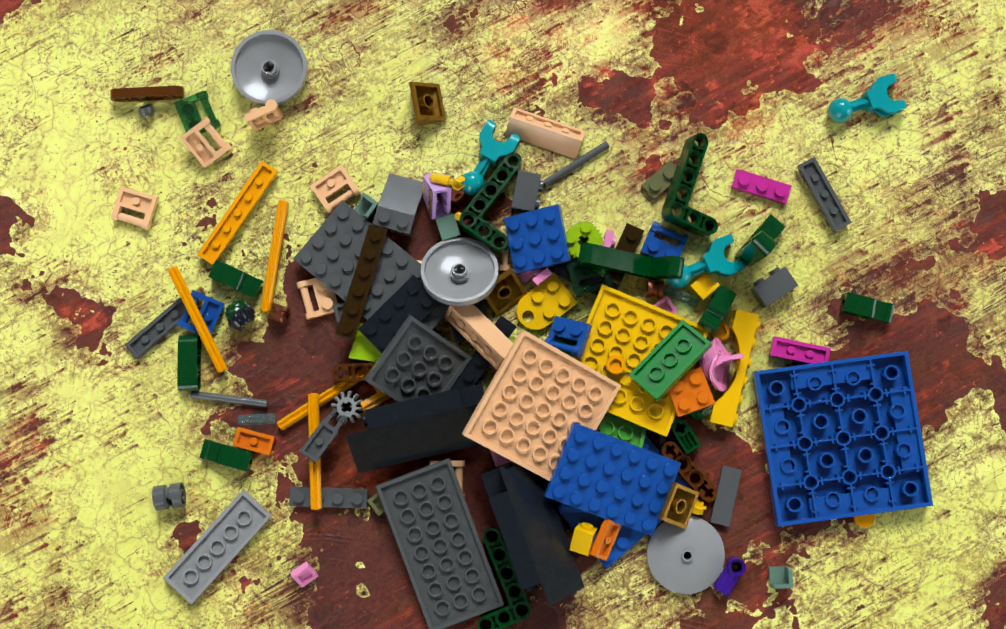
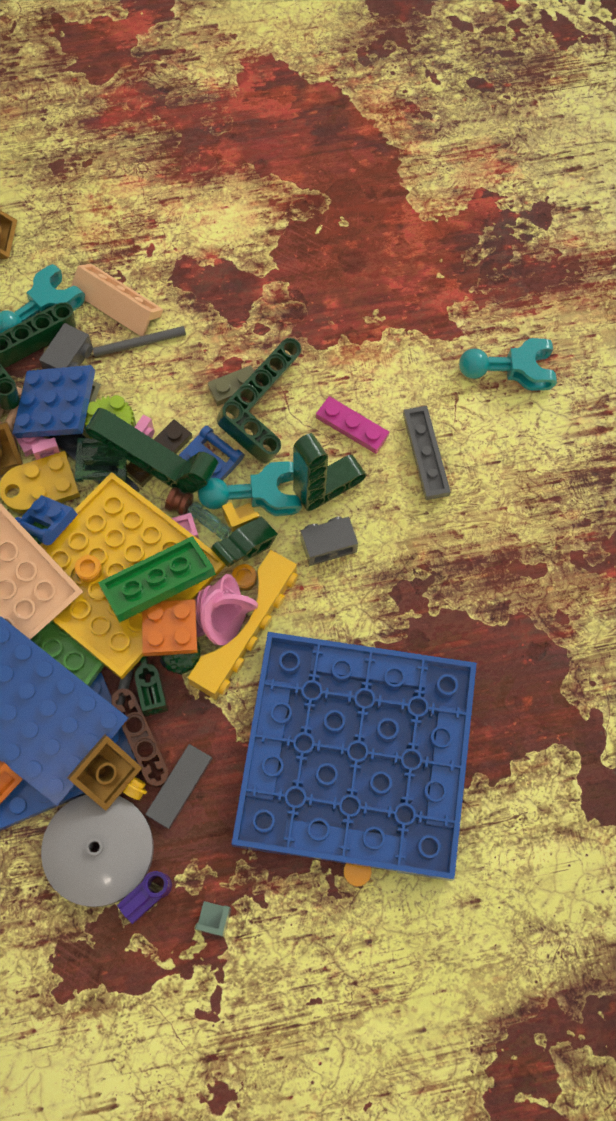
camera: 15 degrees right, 15 degrees down
dark pink plate [769,336,831,364] -> none
dark green piece [839,292,895,323] -> none

